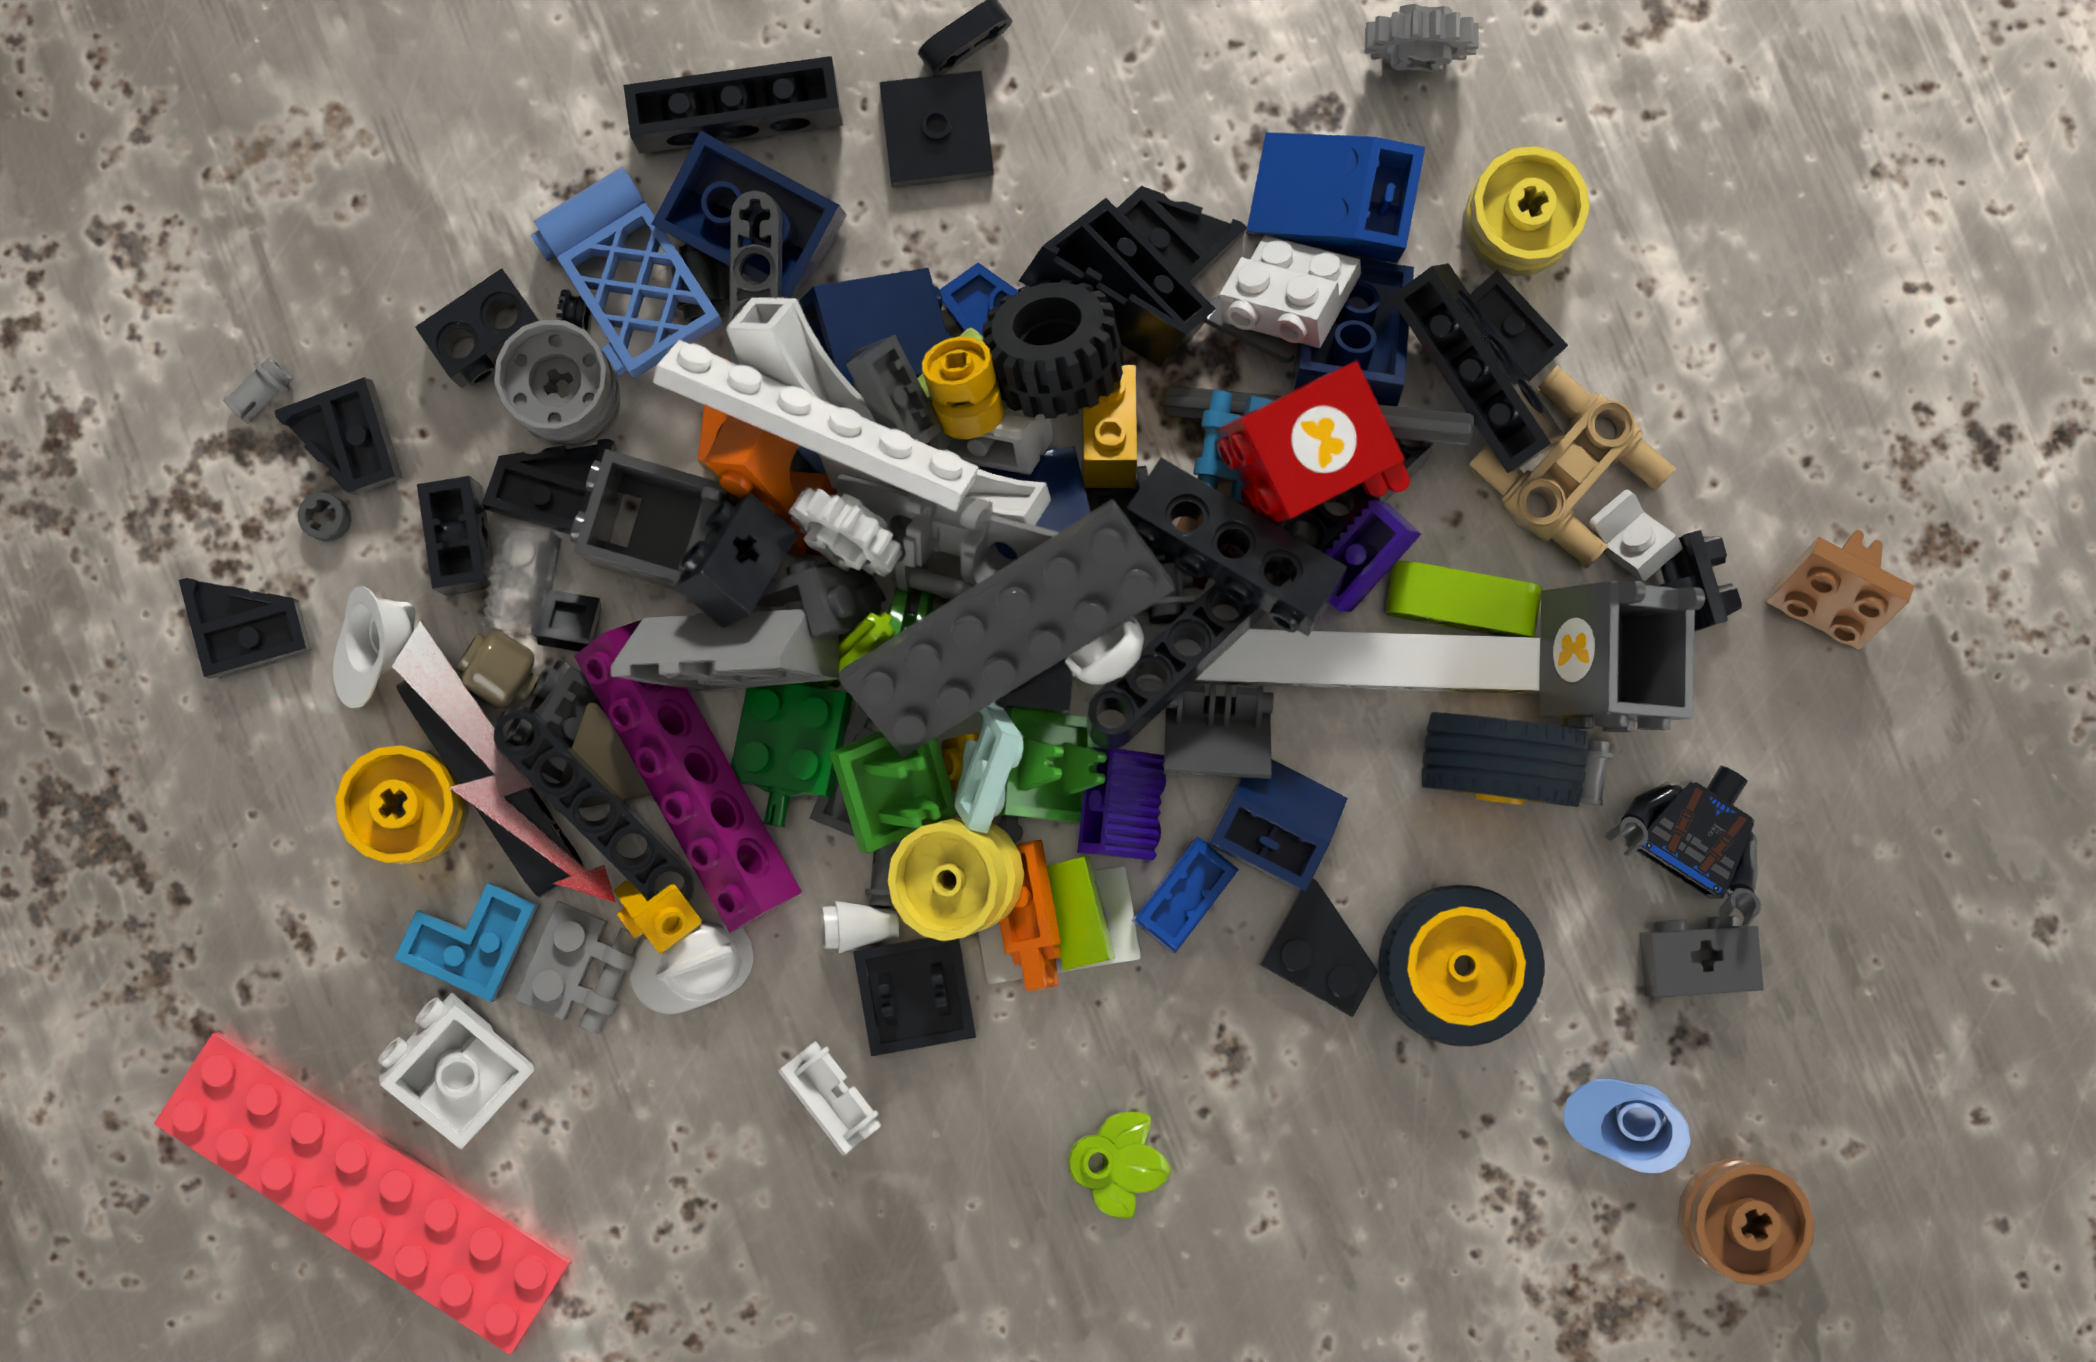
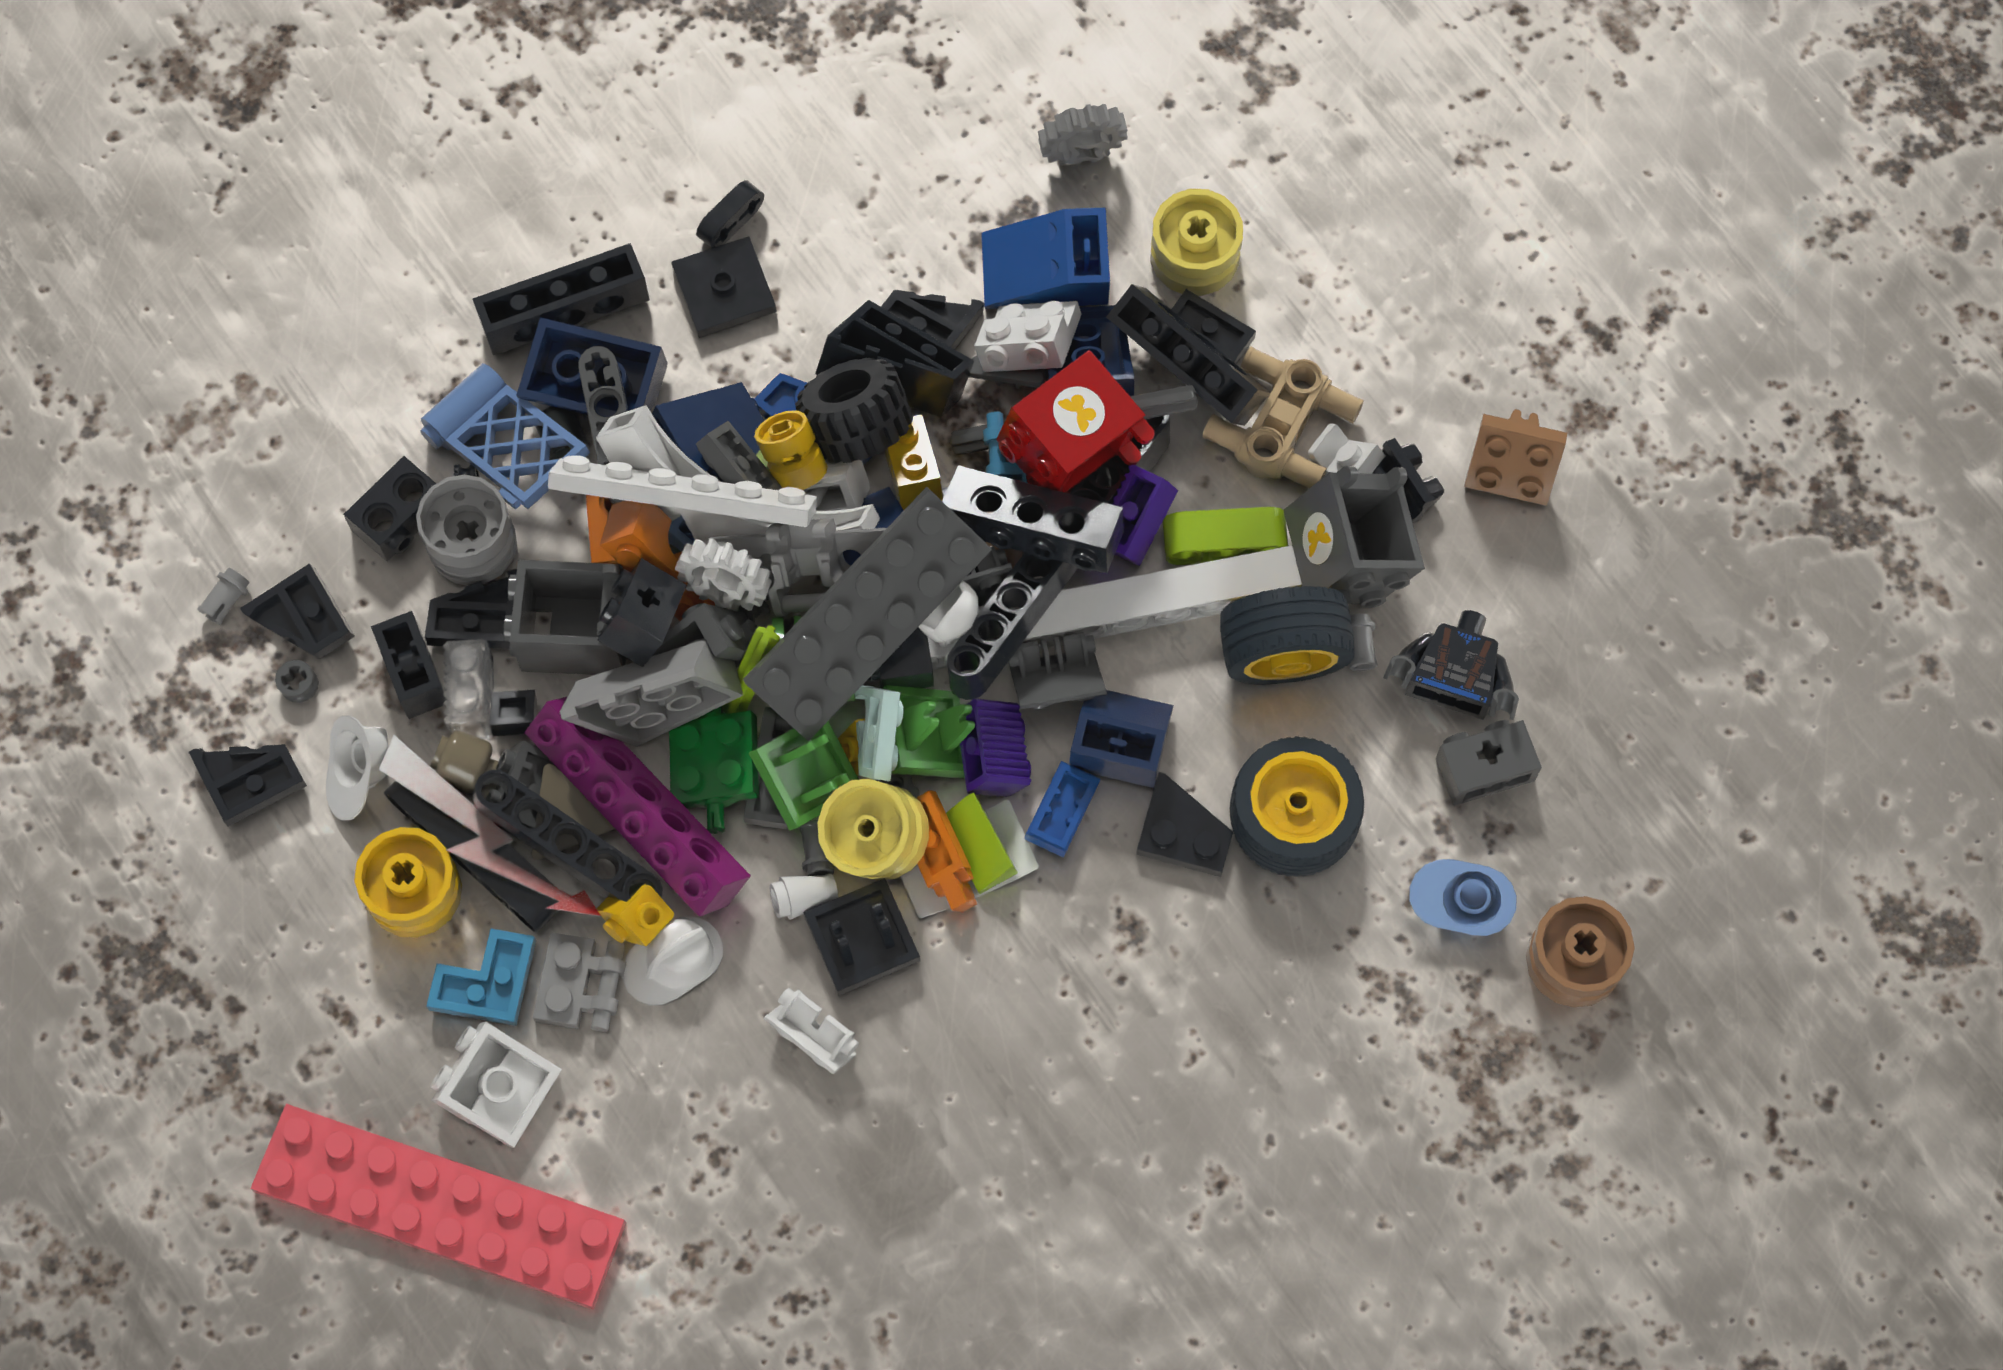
camera: 10 degrees left, 15 degrees down
lime plate [1068,1111,1171,1218] -> none

